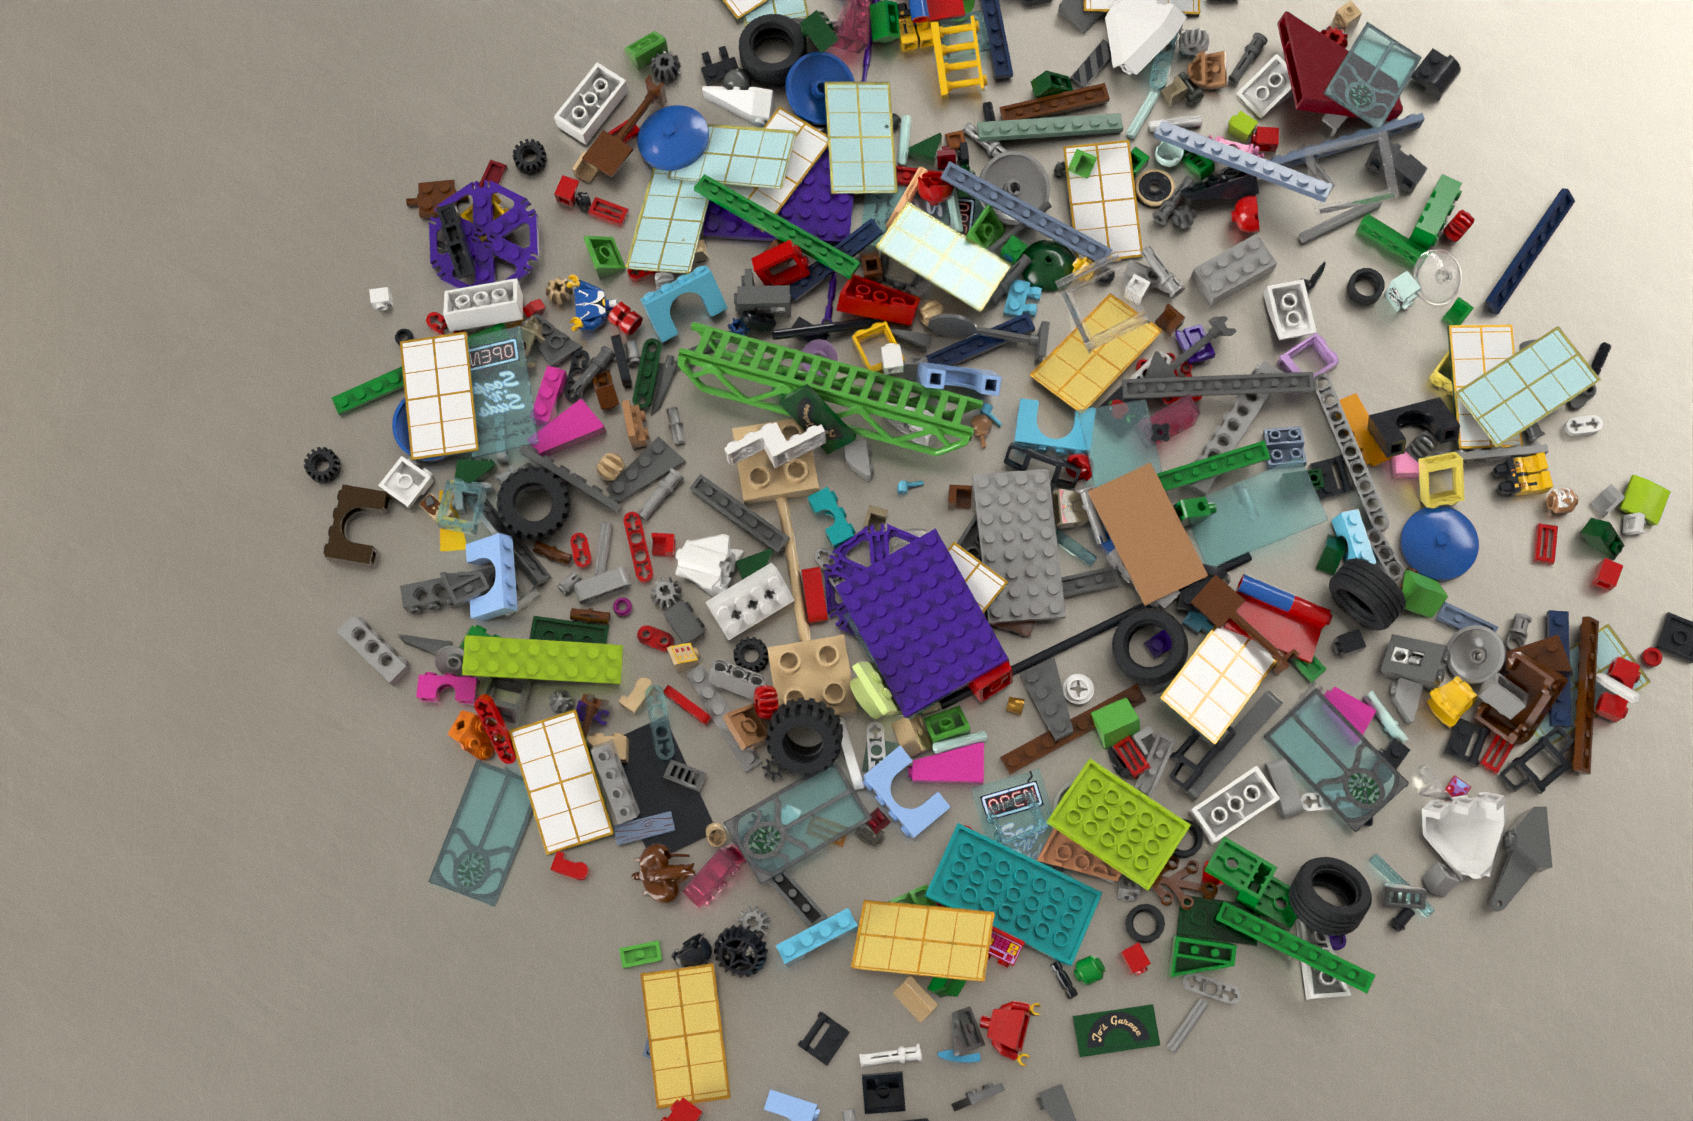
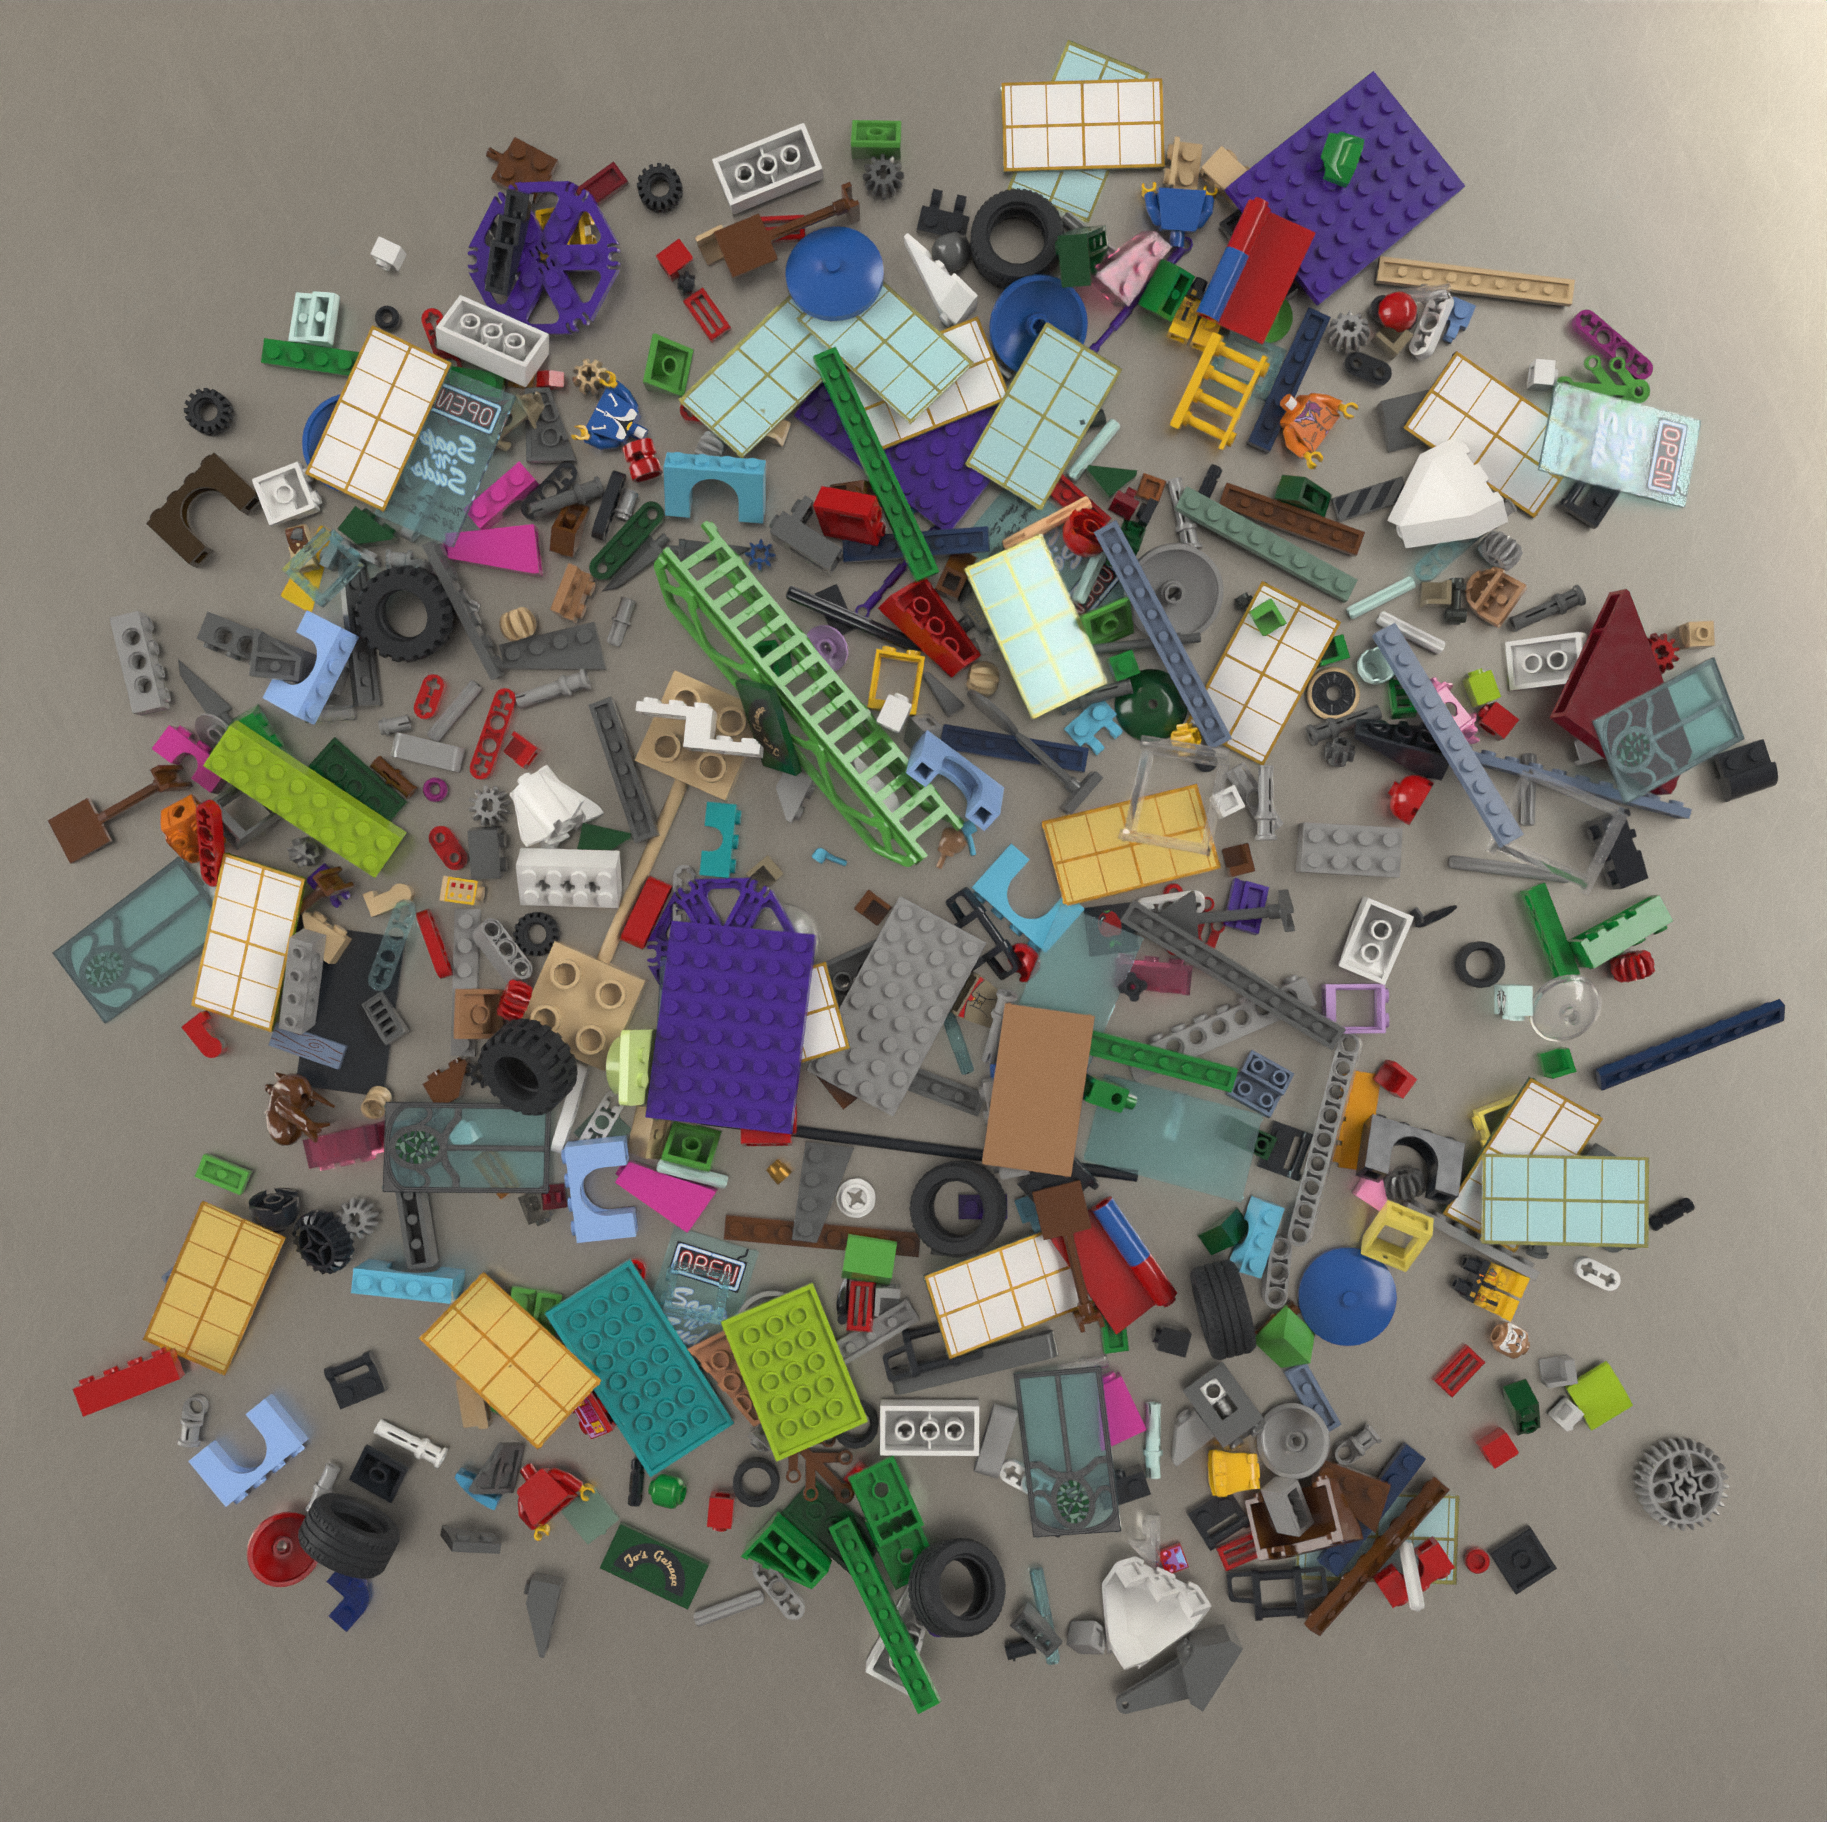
camera: 25 degrees right, 15 degrees up
reddish brown pin [532,541,572,566] -> none
black plate [740,310,777,332] -> none
none -> reddish brown piece [48,765,193,864]
none -> light aqua brick [288,291,340,348]
none -> reddish brown slope [422,1056,472,1110]
none -> sand green piece [561,1487,620,1545]
none -> orange torso [1280,393,1358,469]
none -> red panel [1373,1059,1418,1099]

